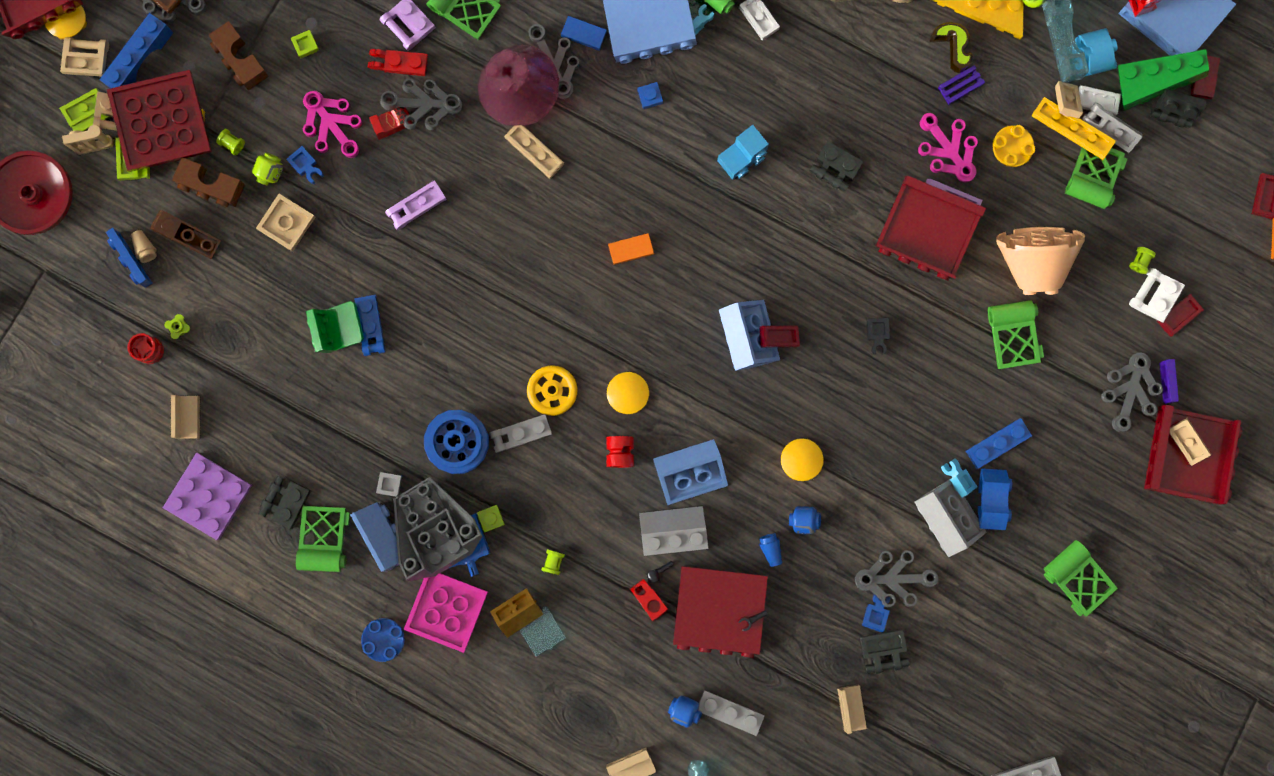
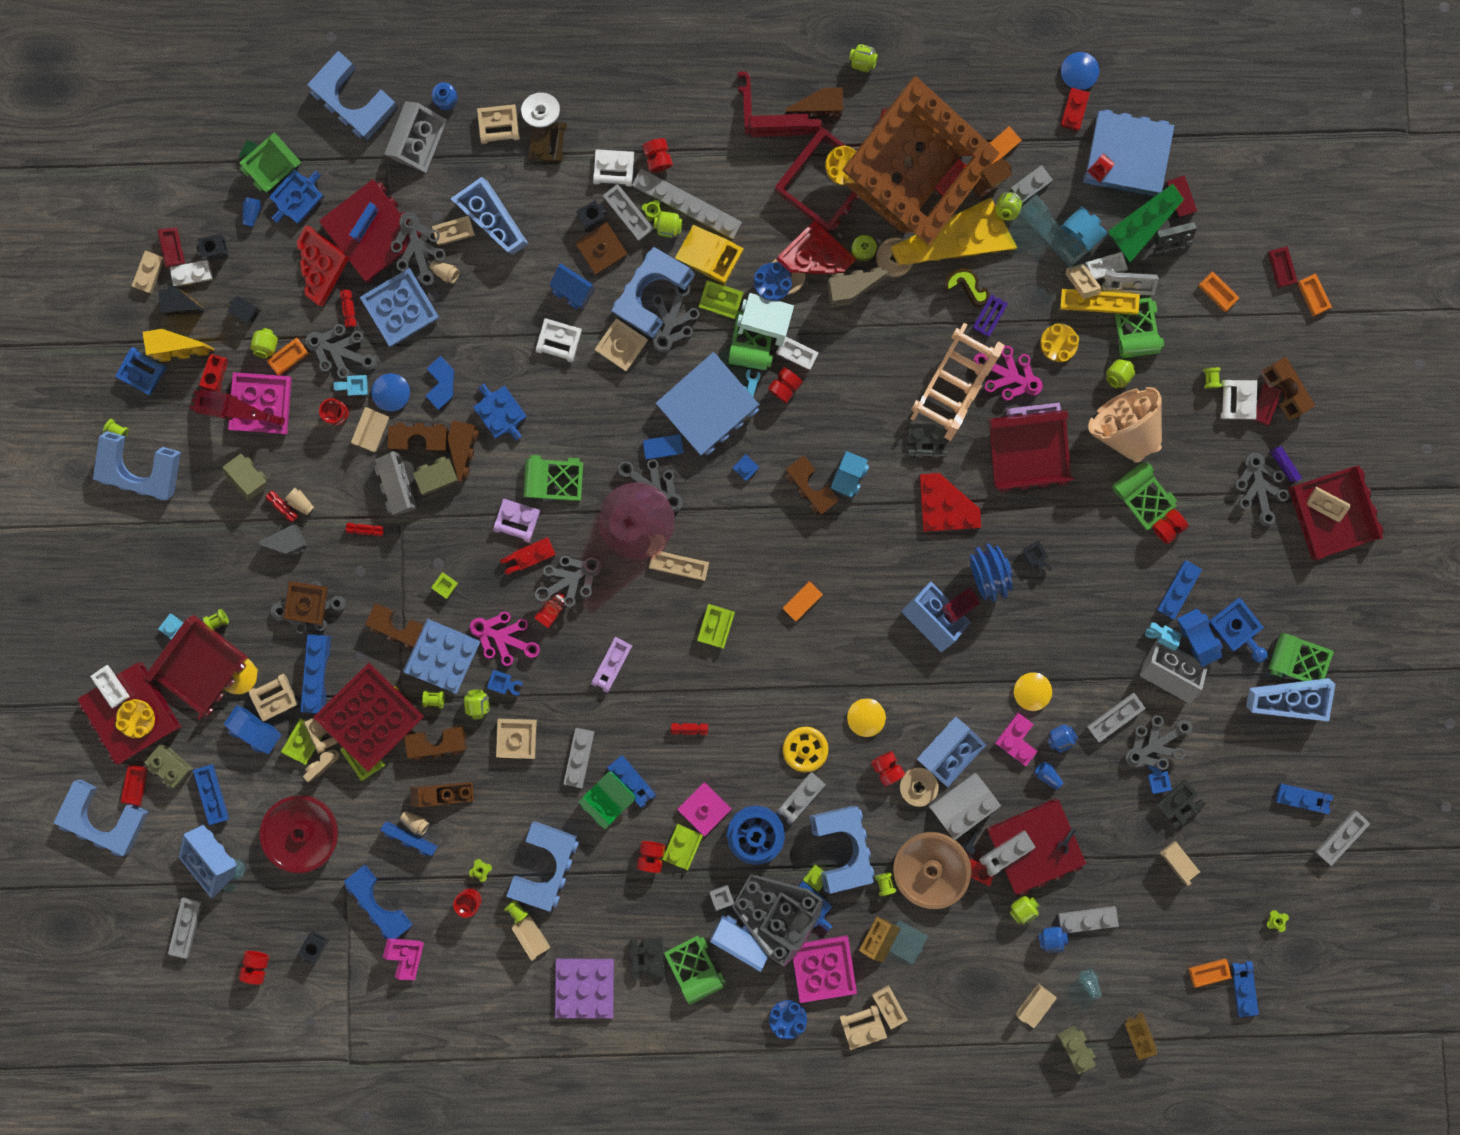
camera: 35 degrees left, 5 degrees up
none -> blue brick [224,705,281,754]
none -> blue arch [343,864,413,940]
none -> dark pink plate [383,938,424,980]
none -> medium blue plate [403,618,480,694]
none -> lime bush [504,900,529,924]
none -> medium blue arch [506,821,579,912]
none -> light grey plate [564,728,595,788]
none -> red wheel [636,841,666,873]
none -> lime plate [662,823,703,870]
none -> red axle [671,723,708,735]
none -> dark pink plate [677,782,731,837]
none -> lime plate [697,604,735,649]
none -> red wheel [767,367,803,404]
none -> reddish brown arch [785,455,839,515]
none -> medium blue arch [809,806,874,893]
none -> tan plate [840,1005,887,1050]
none -> tan plate [872,985,908,1029]
none -> medium nougat dish [894,832,971,909]
none -> tan plate [899,767,938,806]
none -> light nougat fence [910,323,1005,441]
none -> red plate [920,473,981,532]
none -> blue wheel [969,543,1013,602]
none -> light grey plate [979,830,1036,877]
none -> dark pink plate [995,712,1037,766]
none -> lime head [1010,896,1040,925]
none -> light grey plate [1086,693,1146,742]
none -> lime head [1106,359,1135,388]
none -> red wheel [1152,508,1189,544]
none -> orange tile [1198,271,1239,312]
none -> blue plate [1209,598,1268,662]
none -> light blue wedge [1246,678,1335,721]
none -> reddish brown arch [1260,356,1316,421]
none -> blue plate [1275,783,1333,814]

